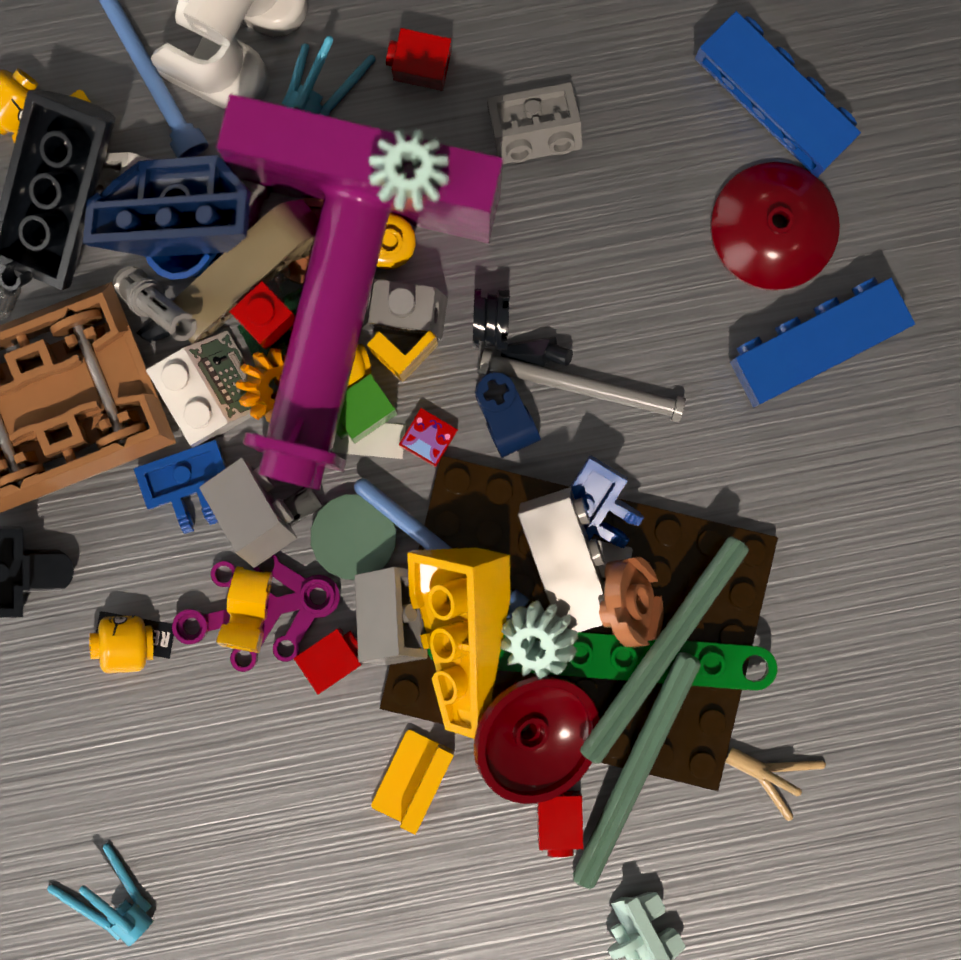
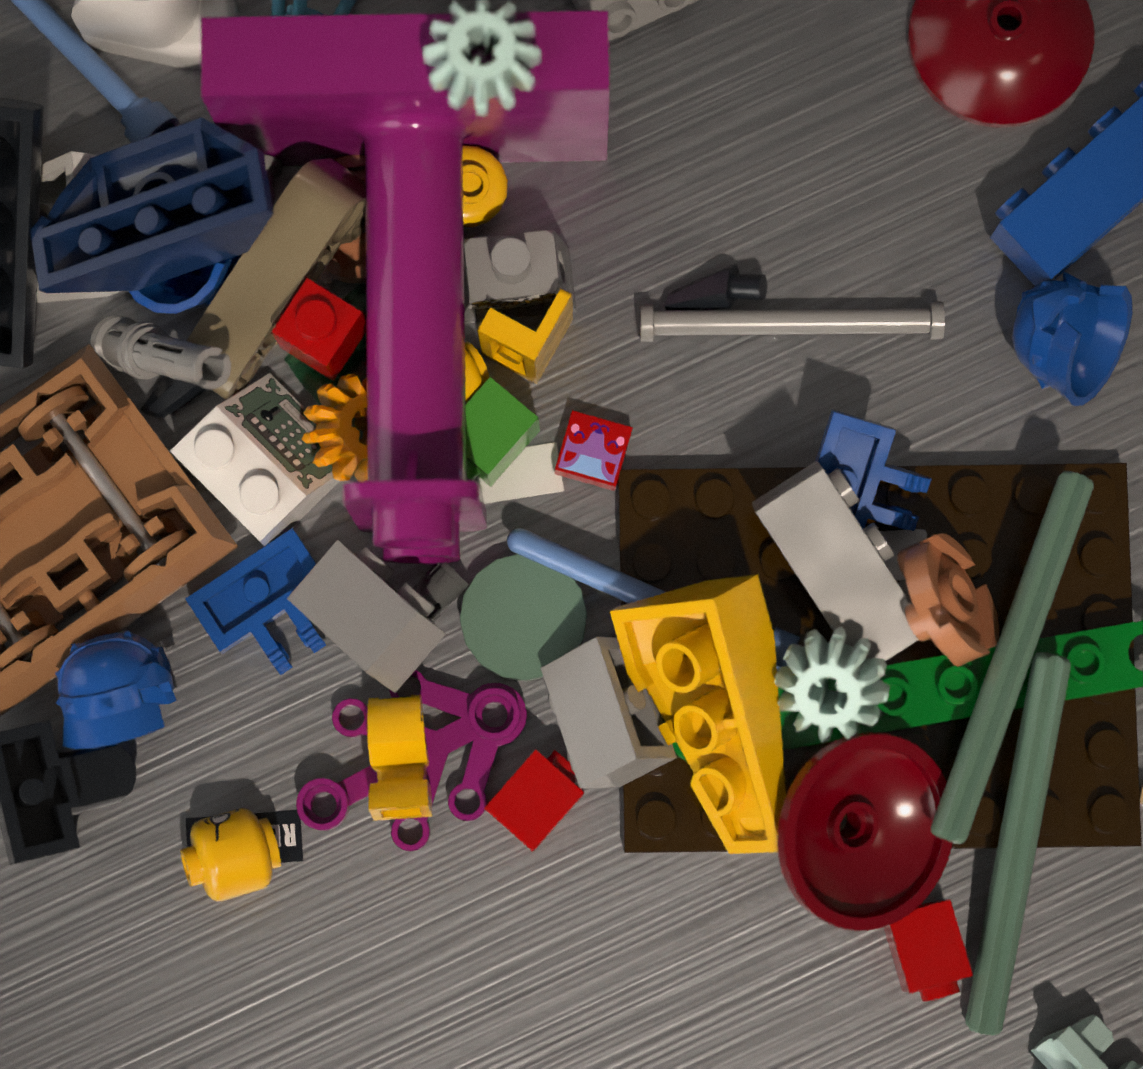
camera: 10 degrees left, 5 degrees down
yellow panel [371,729,455,835] -> none
black wheel [473,289,510,351] -> none
dark blue piece [475,372,541,458] -> none
none -> blue helmet [55,630,177,749]
none -> blue helmet [1012,272,1133,406]

